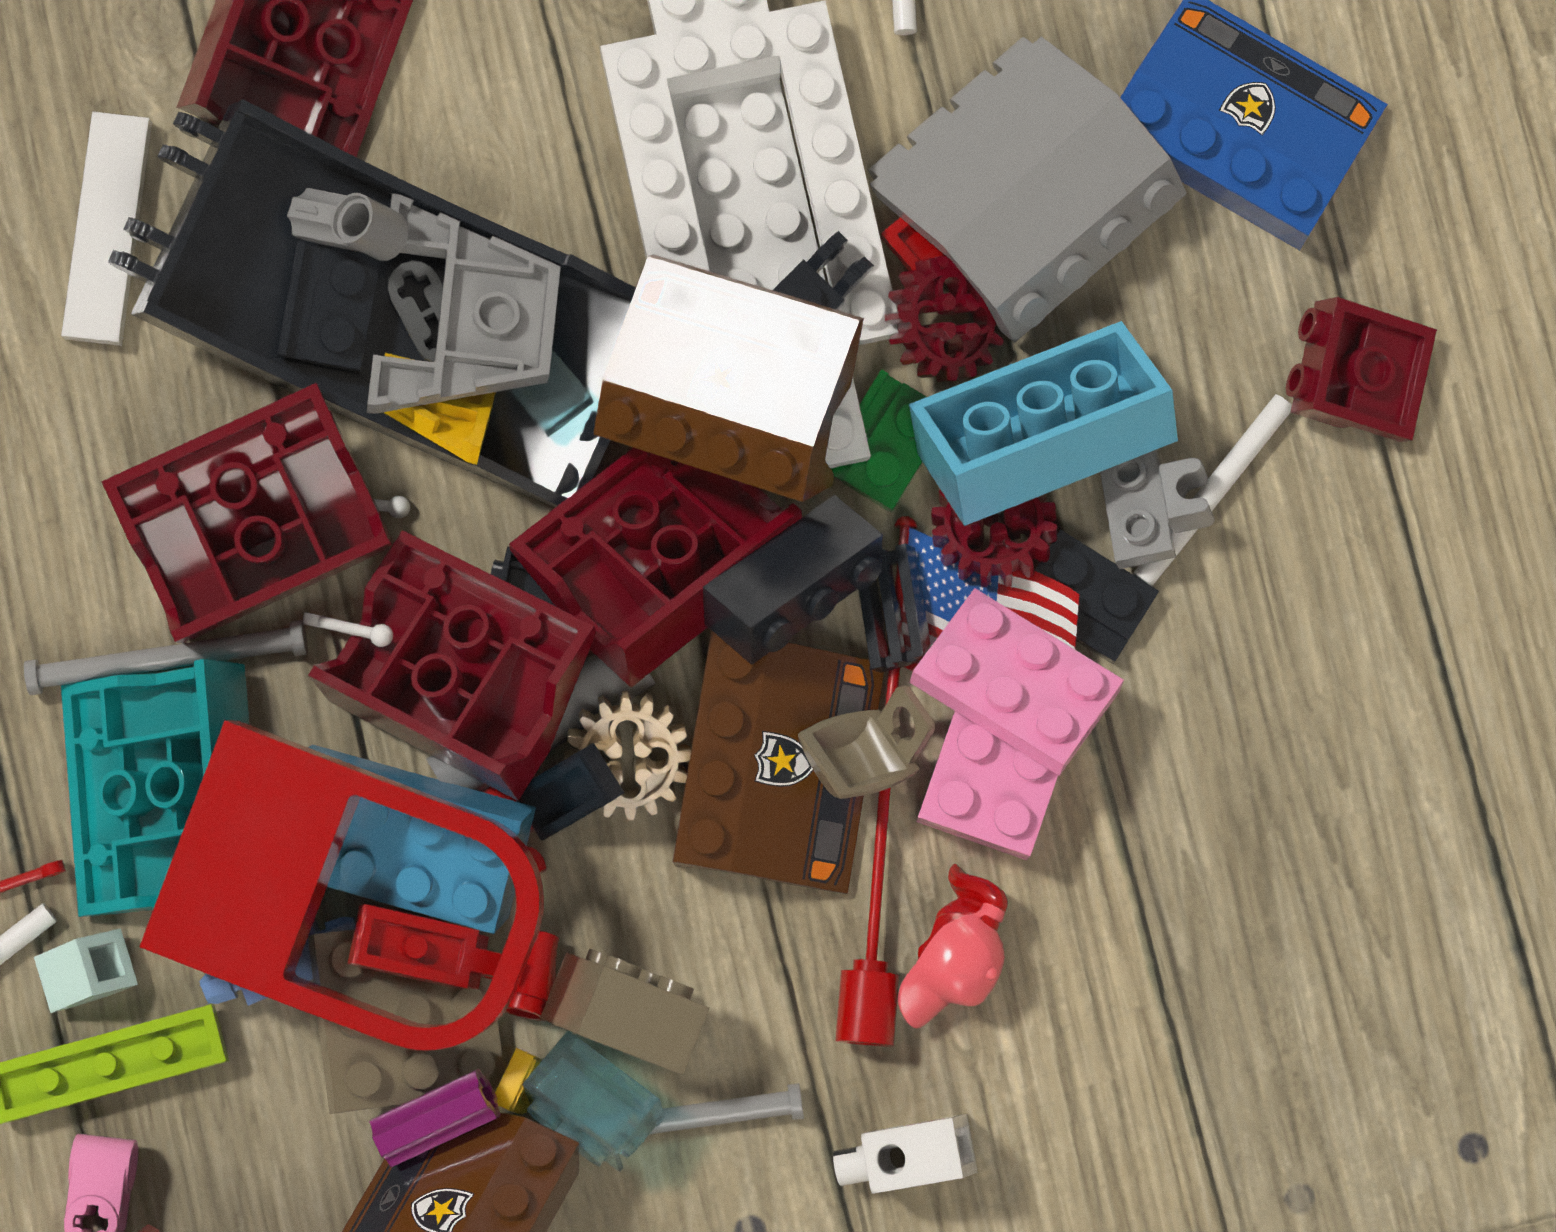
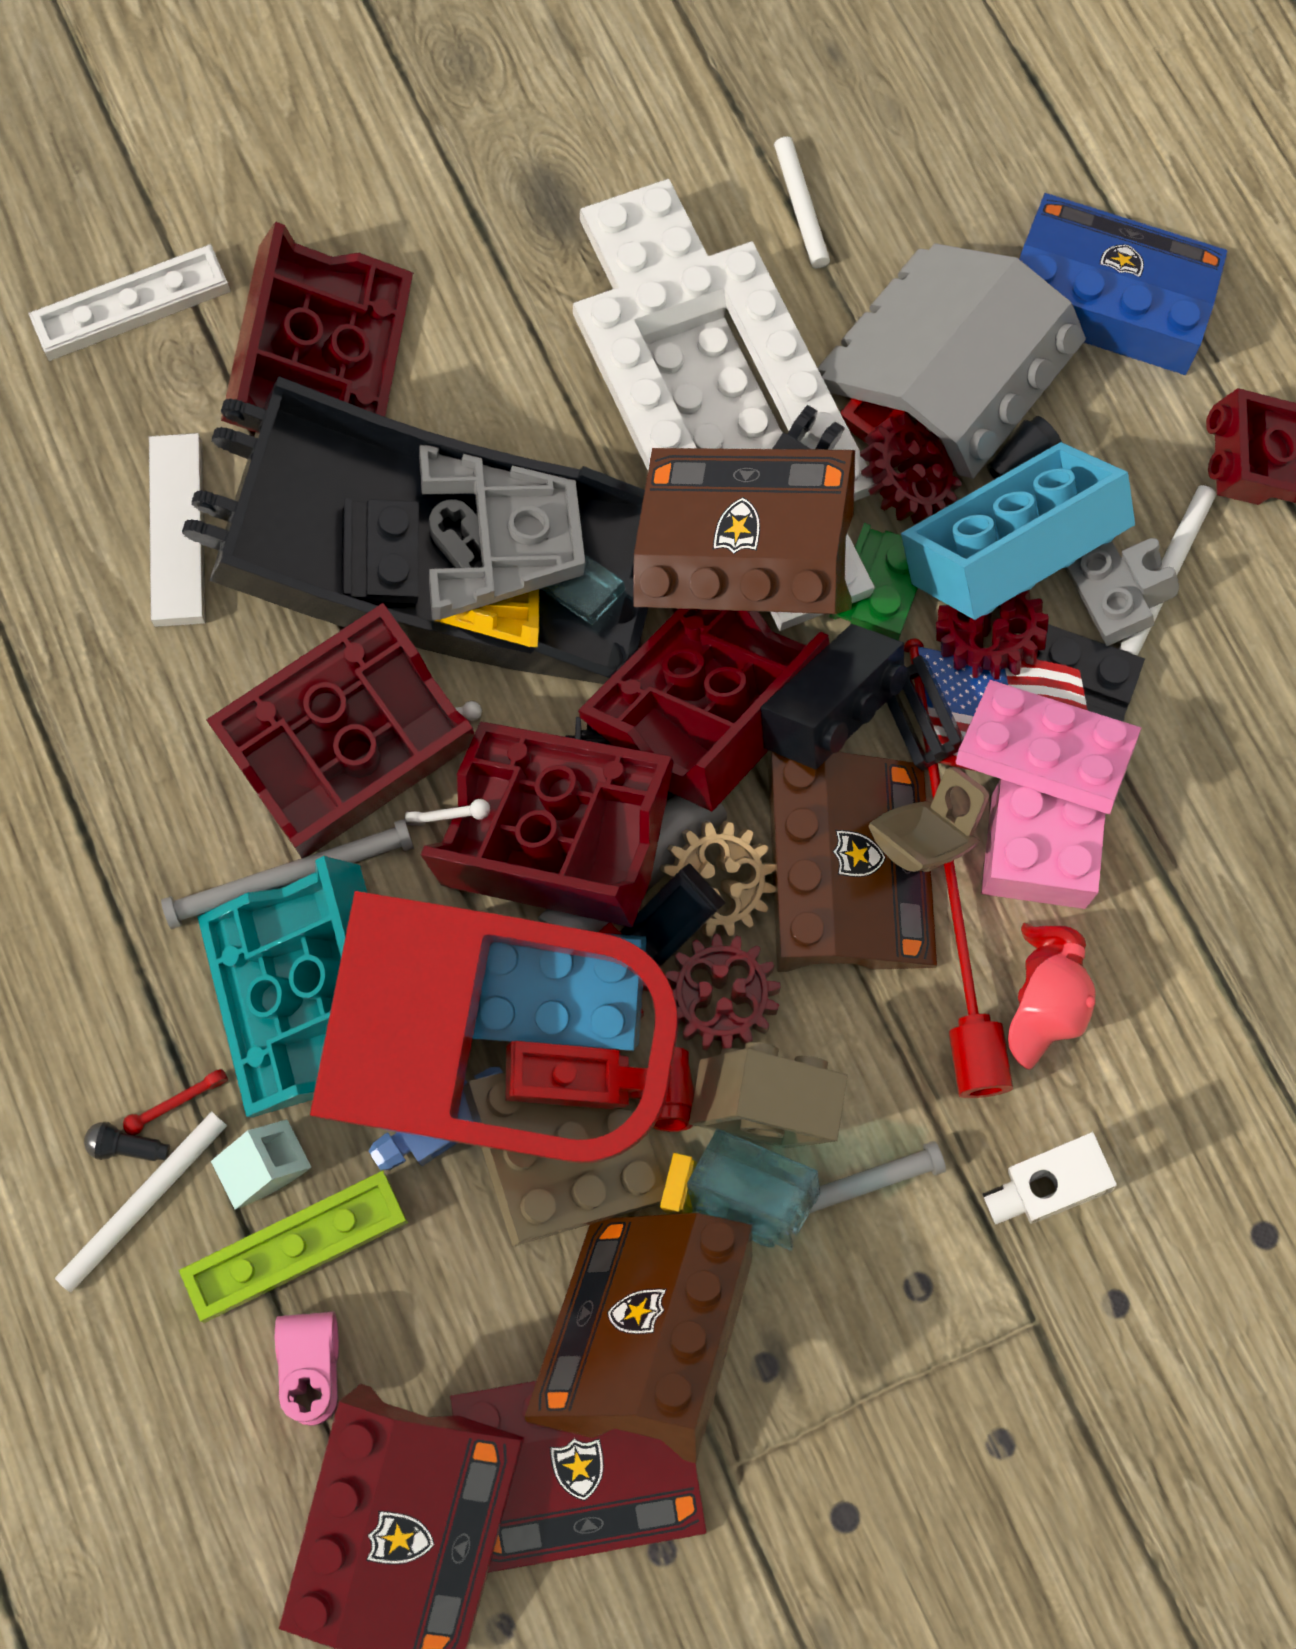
camera: 15 degrees left, 10 degrees down
light grey piece [287,188,409,261] -> none
magenta axle [369,1069,501,1167] -> none
none -> dark red gear [666,934,781,1051]
none -> black cone [986,416,1062,480]

